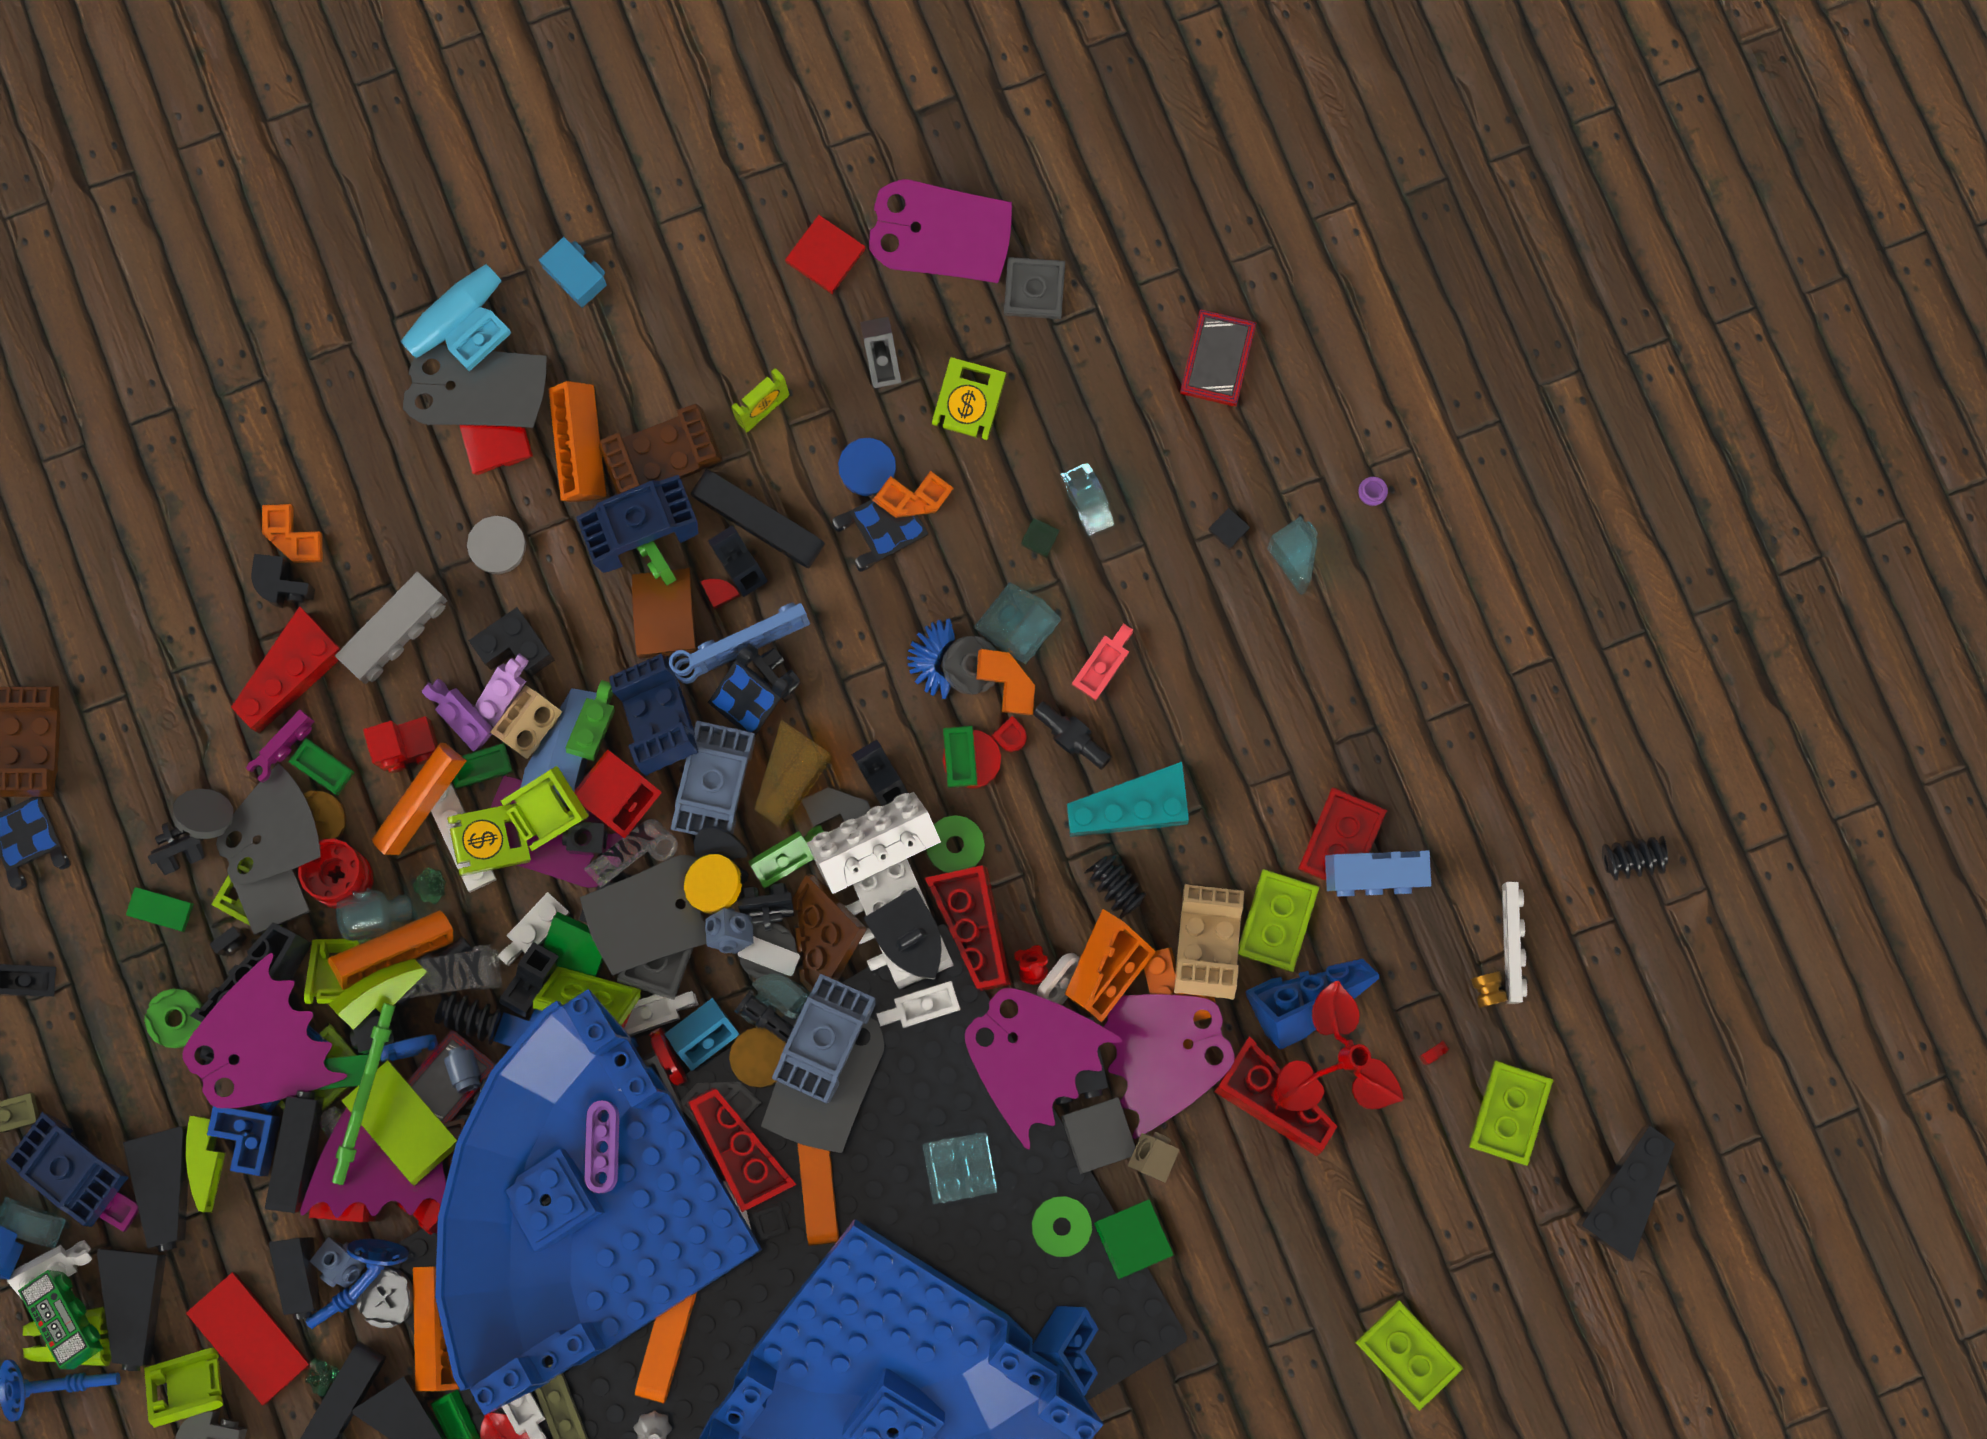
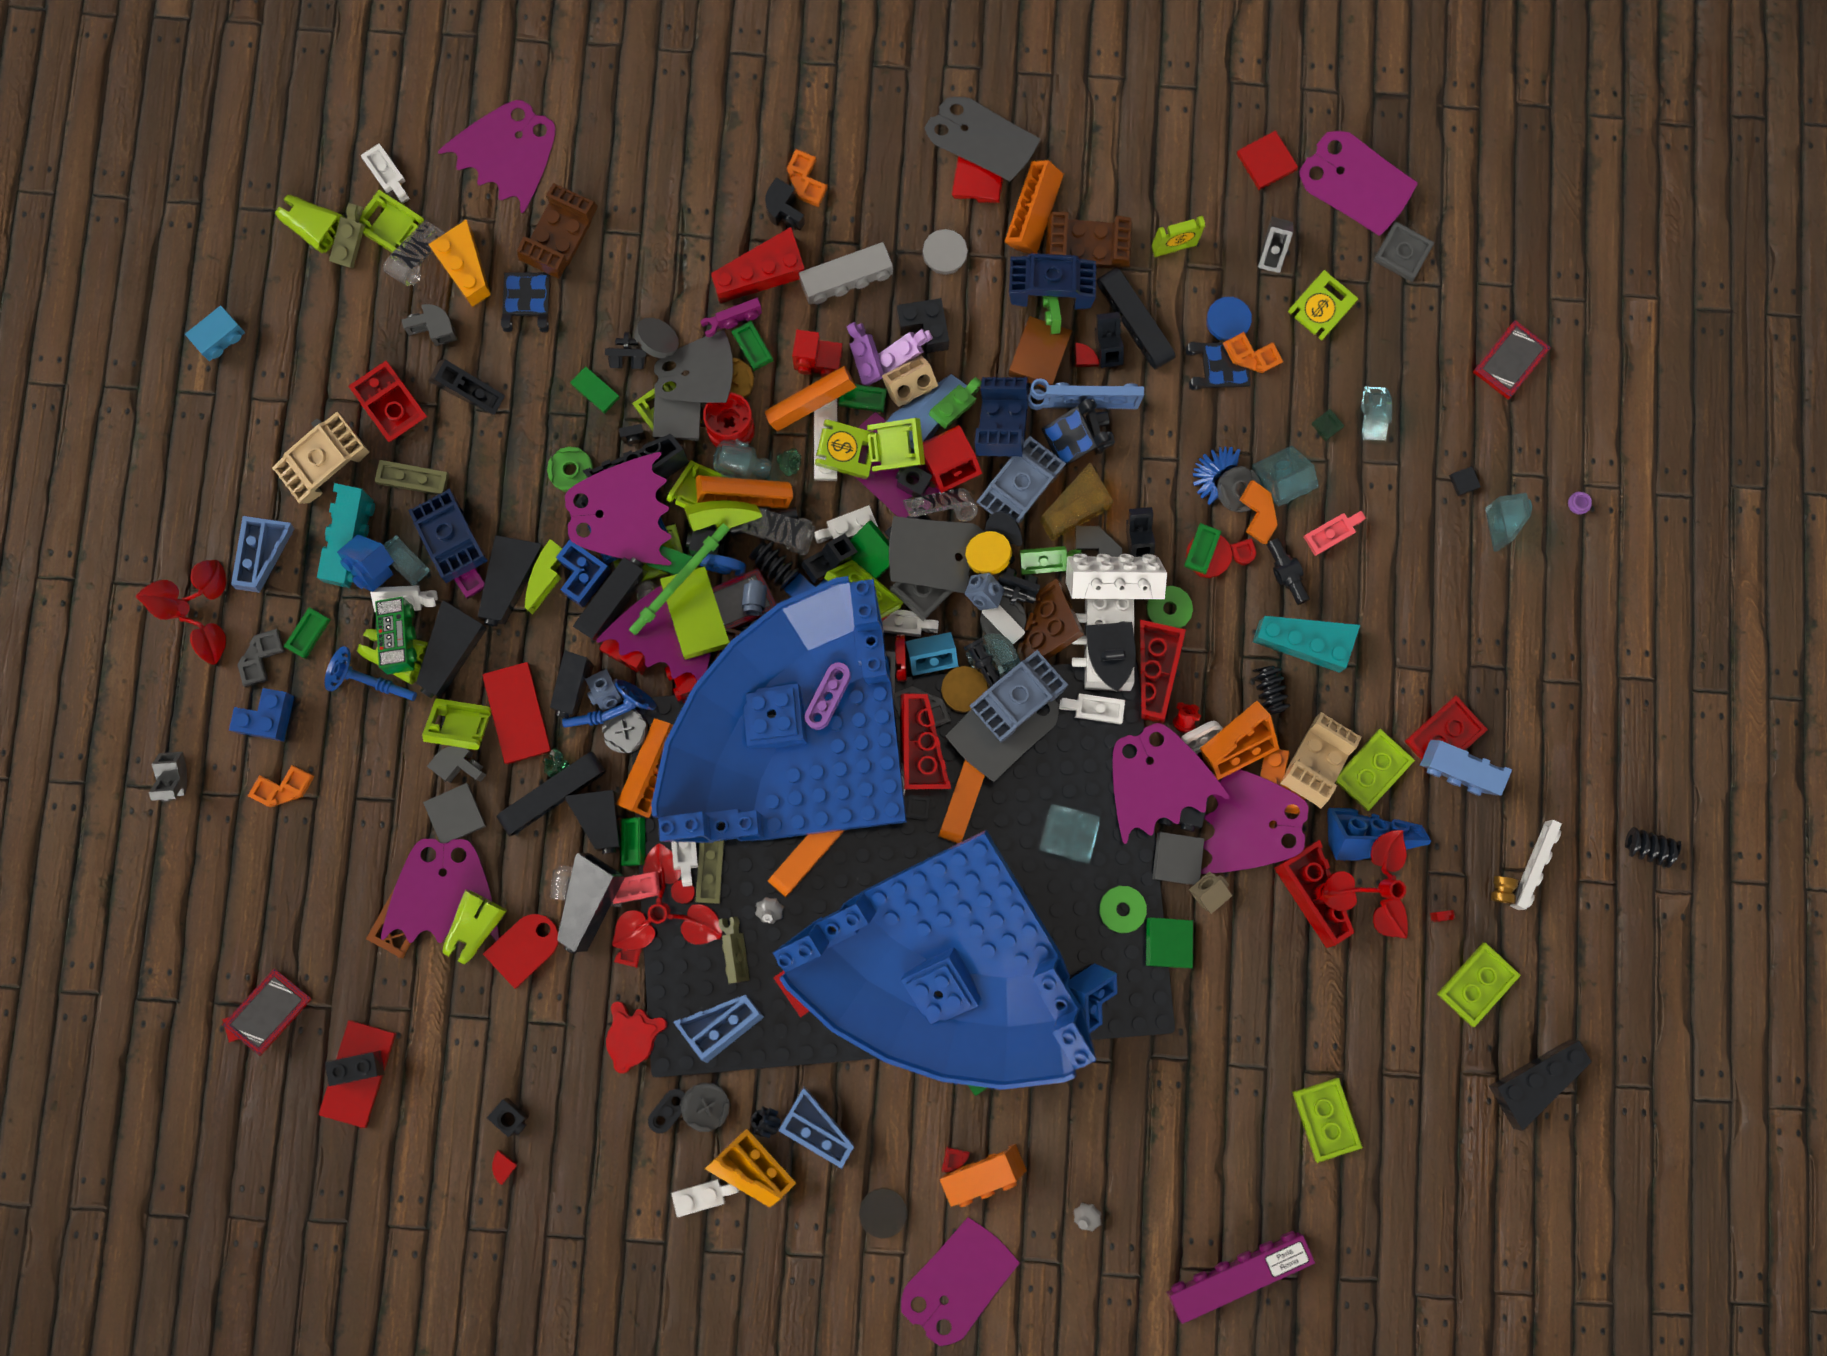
camera: 15 degrees right, 0 degrees up
medium azure plate [400,264,511,372] -> none
dark azure brick [539,237,607,308] -> none

